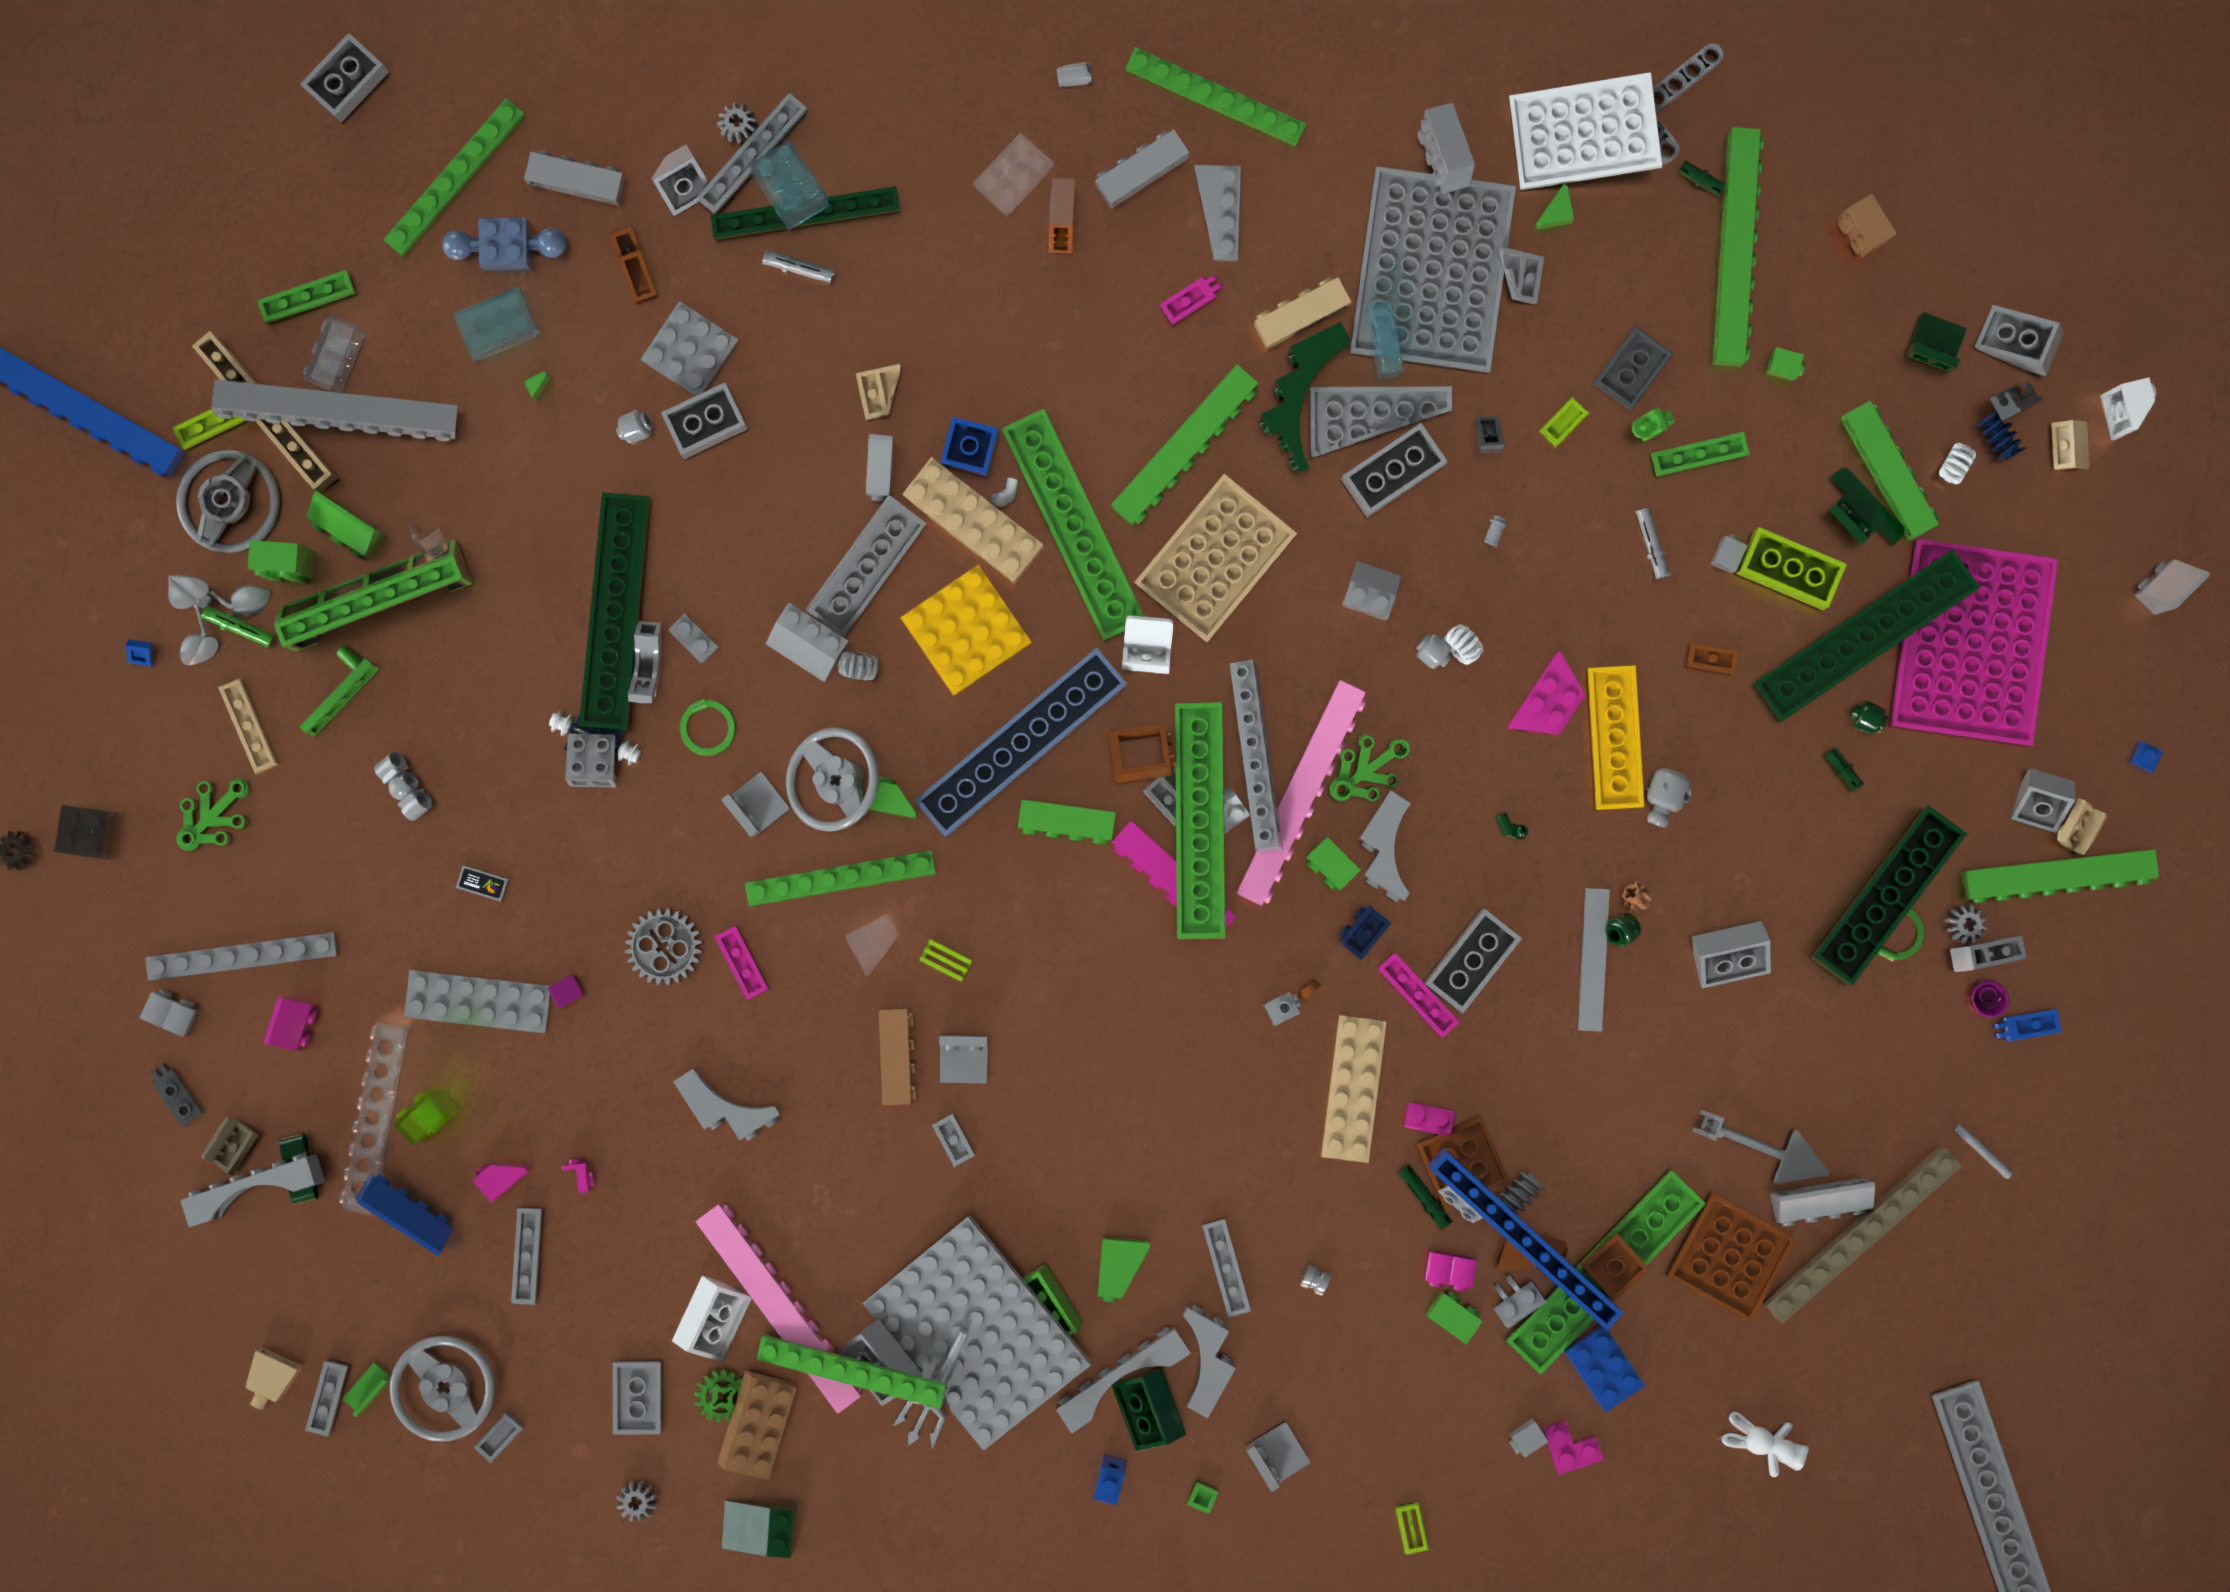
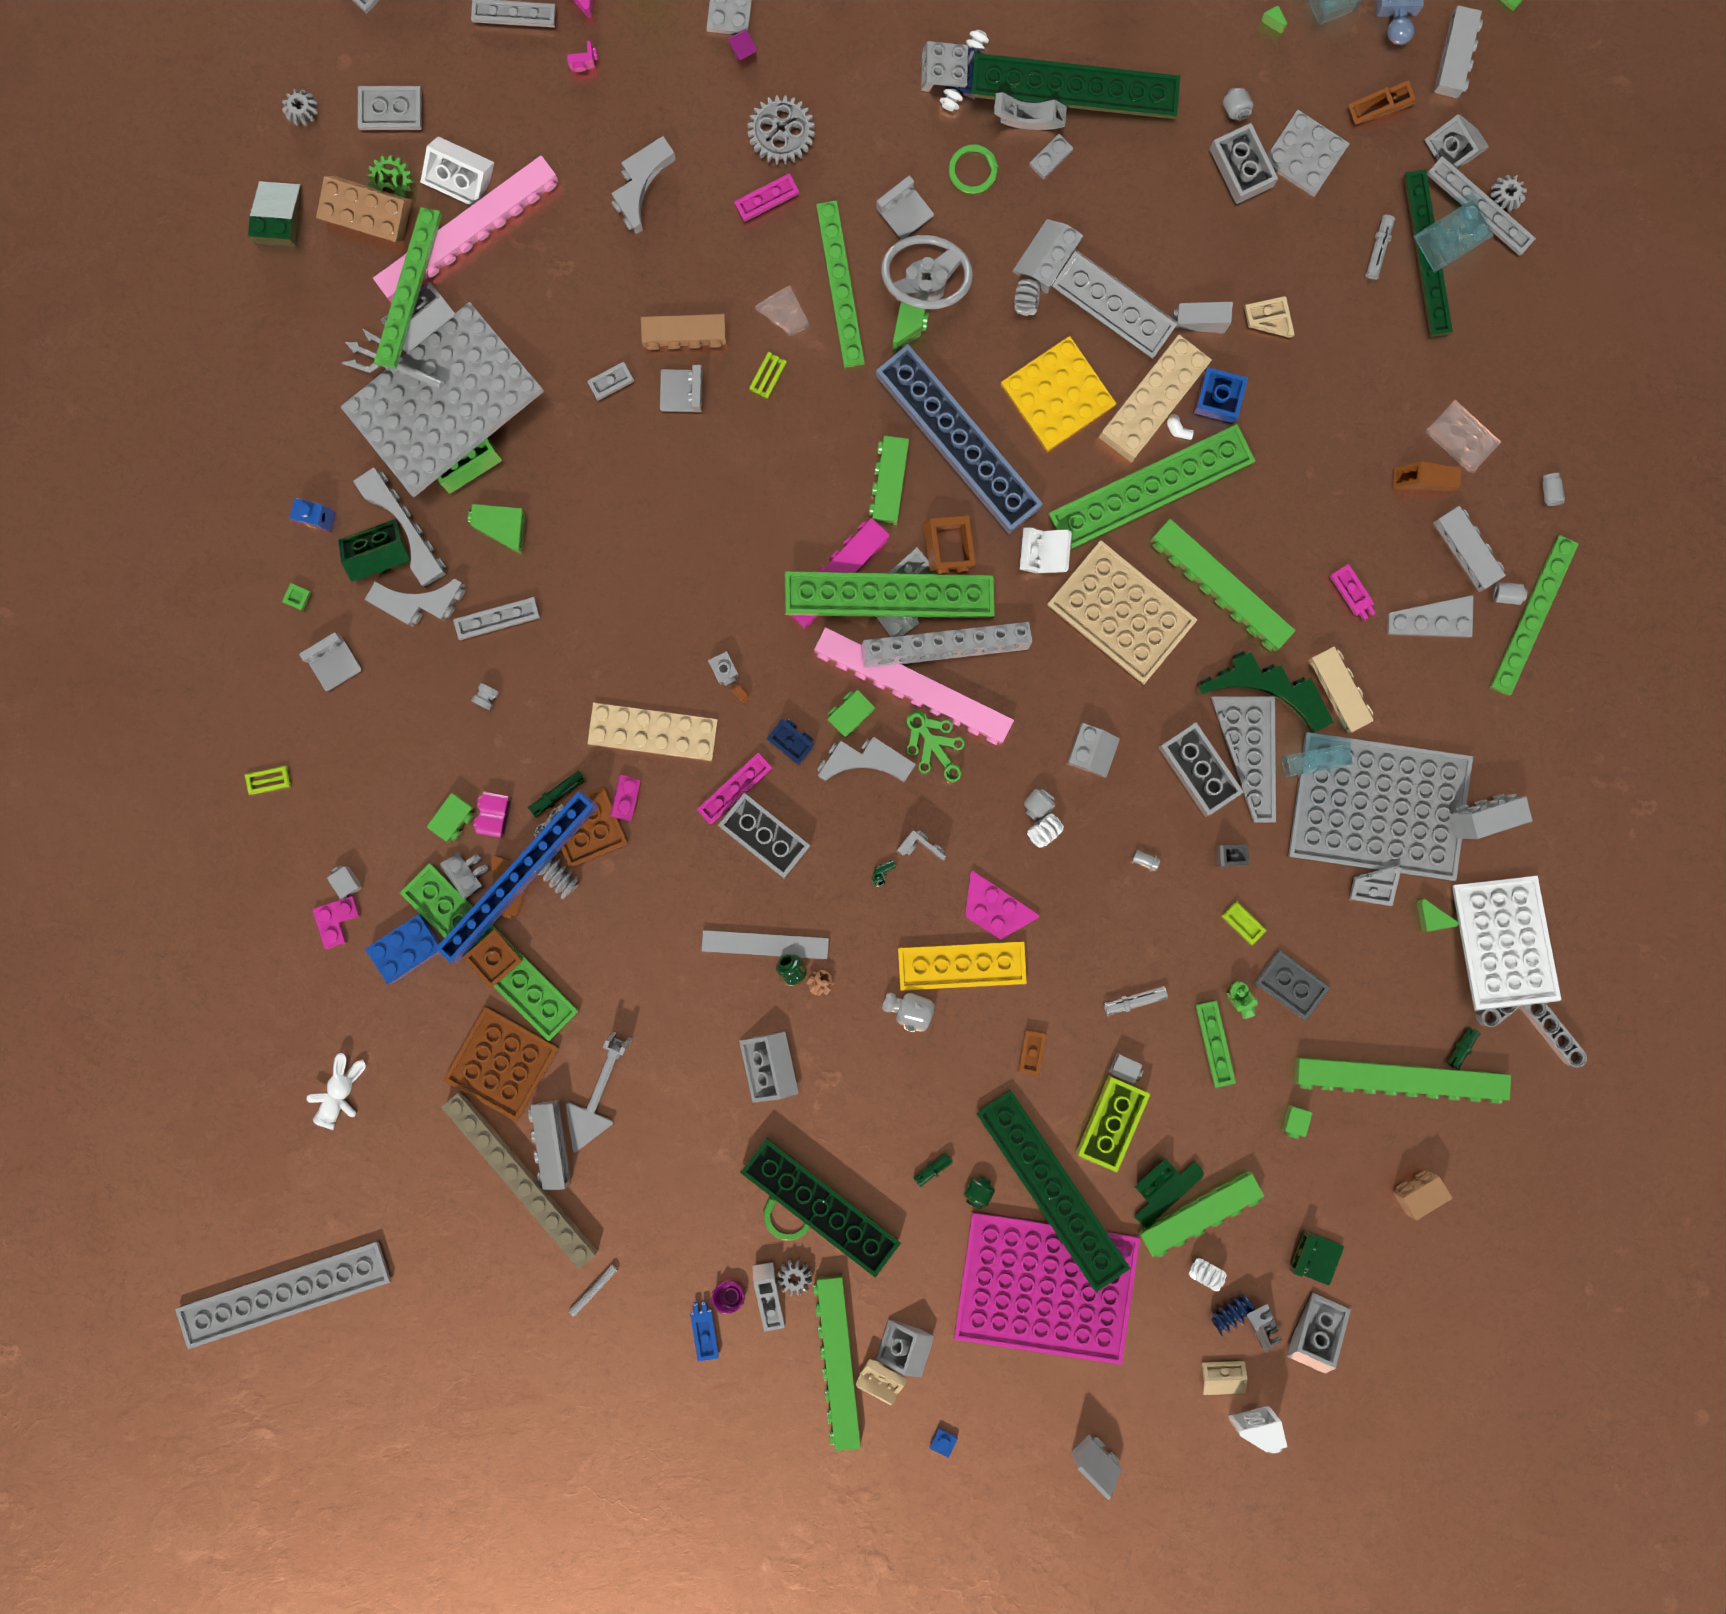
camera: 90 degrees right, 0 degrees up
none -> light grey bracket [896,830,946,860]
none -> light grey brick [1493,581,1527,605]

